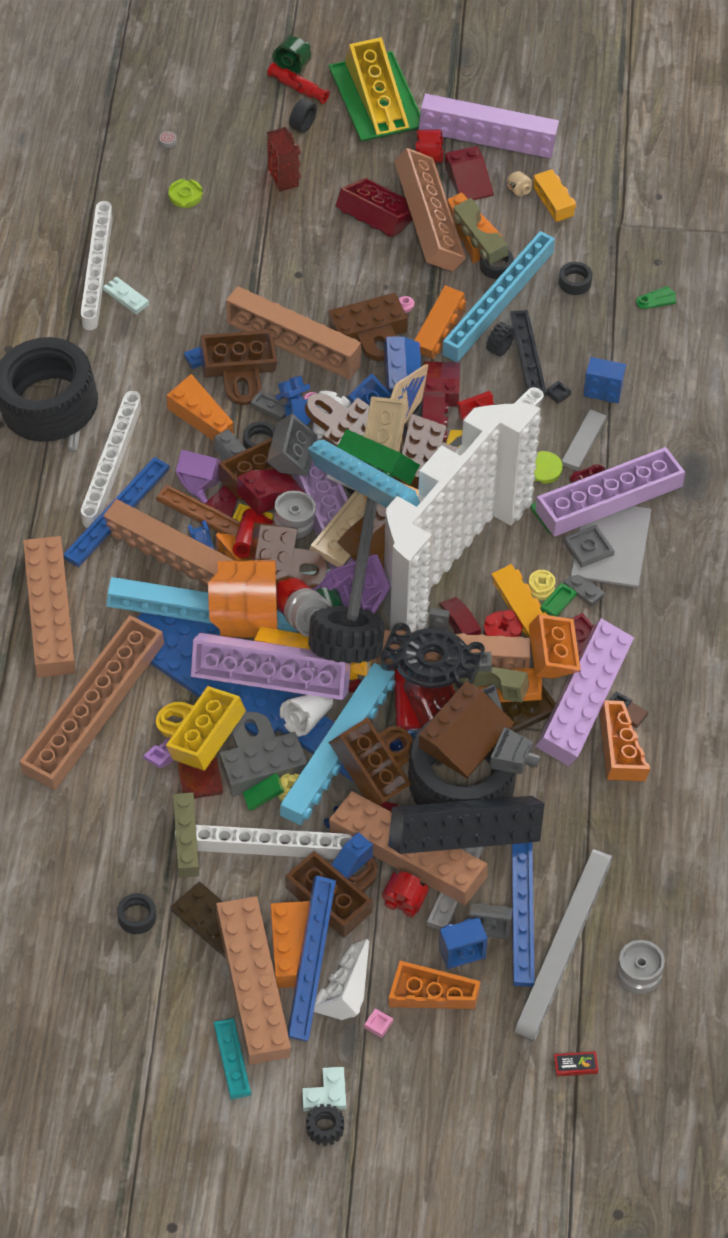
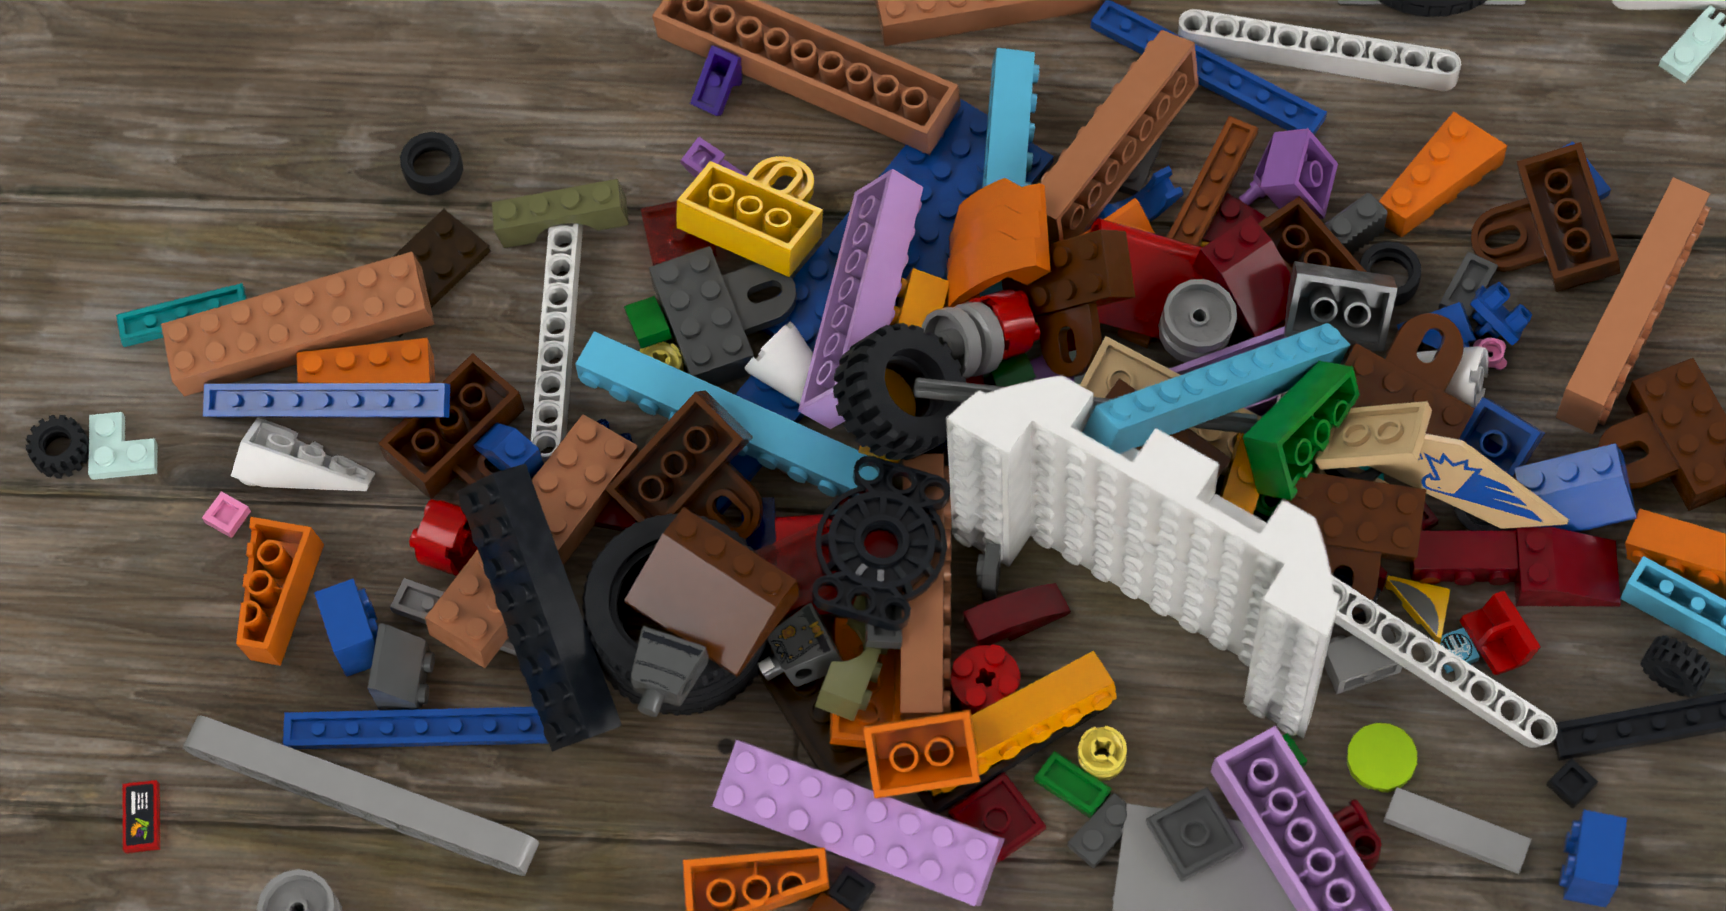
camera: 95 degrees right, 10 degrees up
none -> dark purple slope [690,45,742,116]

